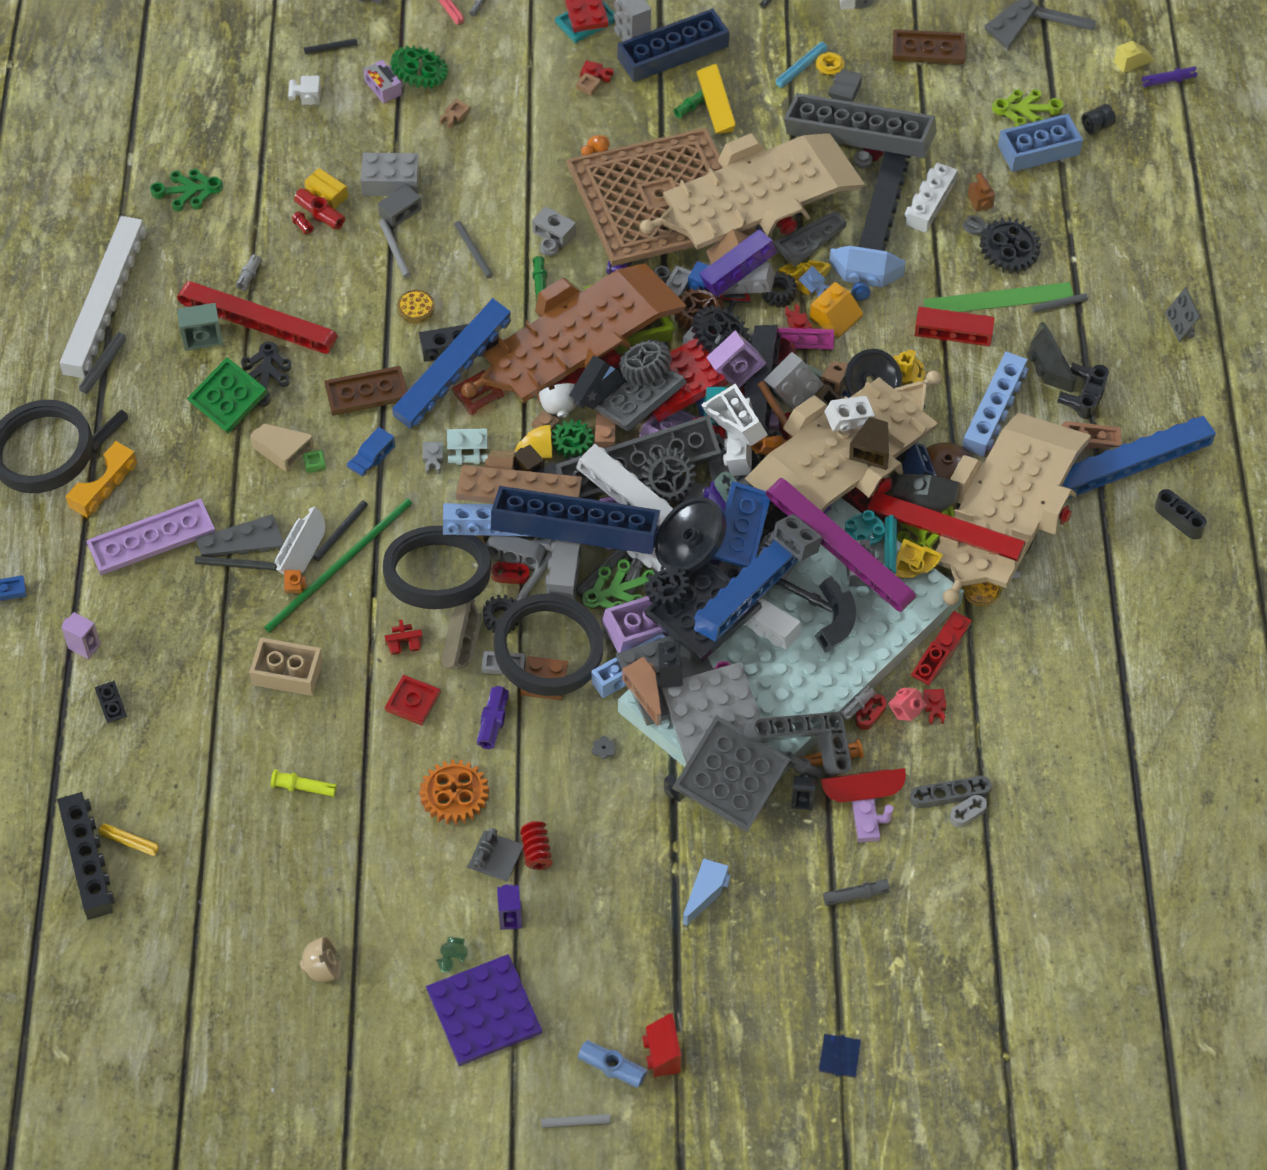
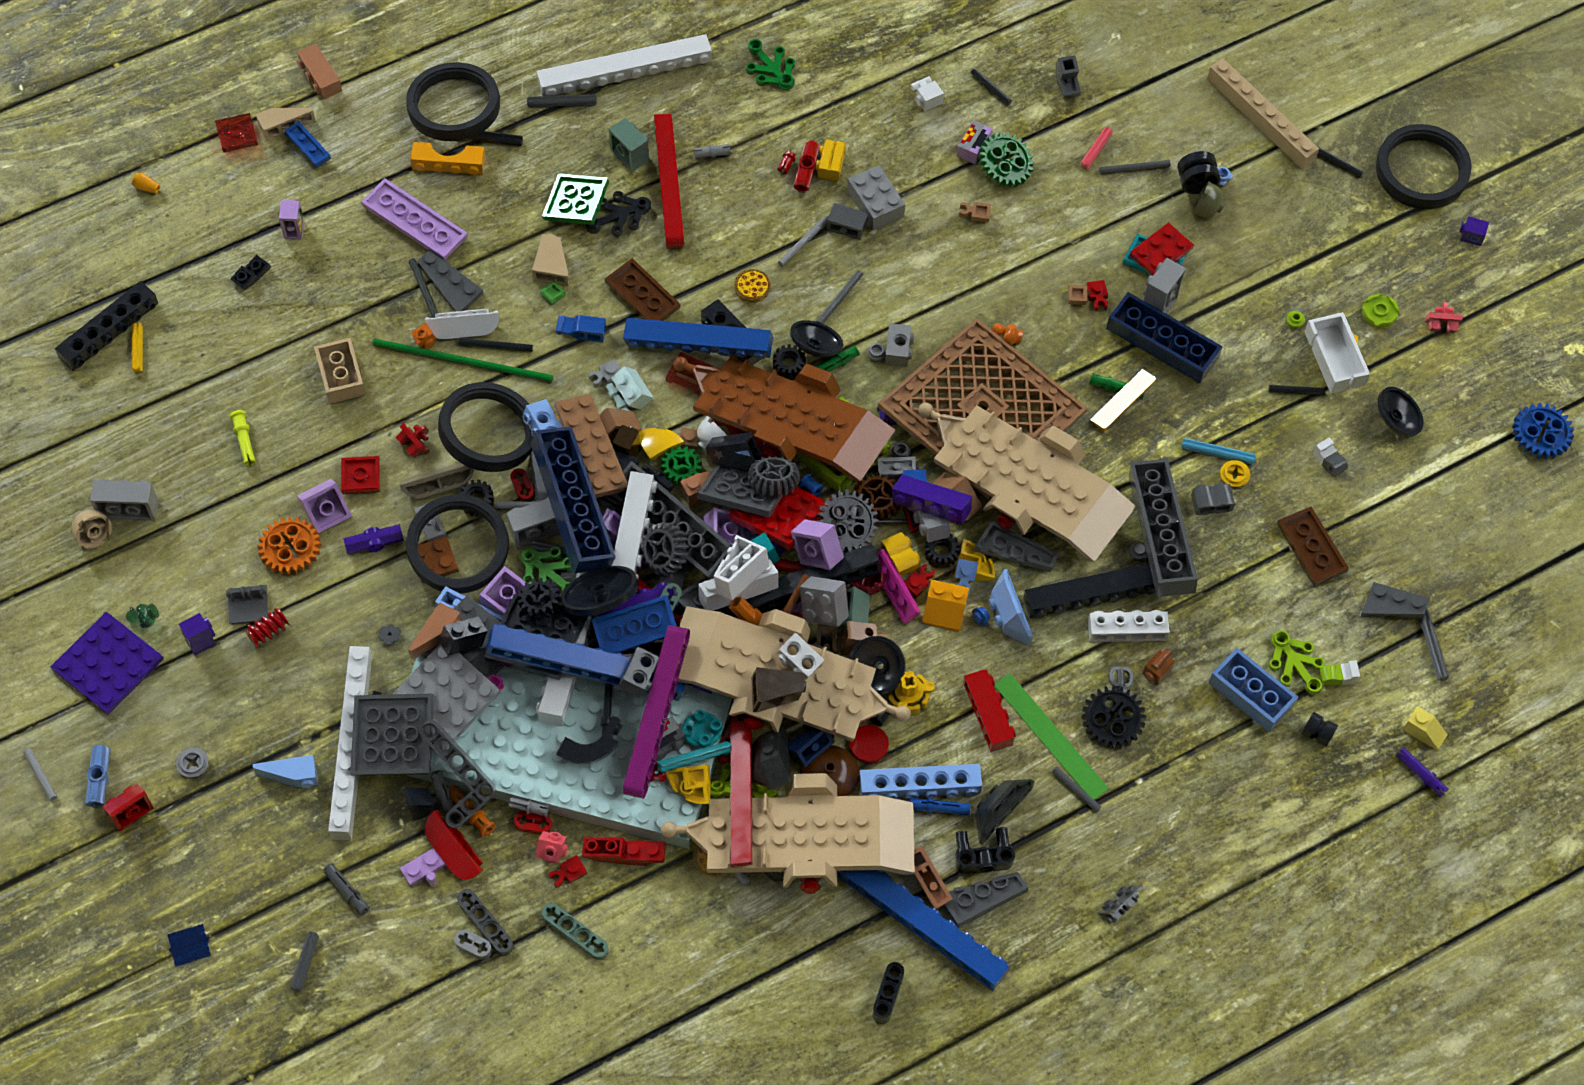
camera: 60 degrees right, 5 degrees up
none -> light grey brick [90,479,159,521]
none -> light grey gear [176,748,209,779]
none -> dark grey axle [290,931,319,992]
none -> lavender slope [297,479,352,533]
none -> white brick [328,646,372,841]
none -> sand green beam [542,903,609,960]
none -> black tyre [773,344,806,380]
none -> black dish [790,320,843,357]
none -> red tile [849,725,889,764]
none -> yellow brick [880,532,921,576]
none -> blue pin [910,797,970,816]
none -> dark grey wing [943,872,1028,928]
none -> leg [1319,660,1360,686]

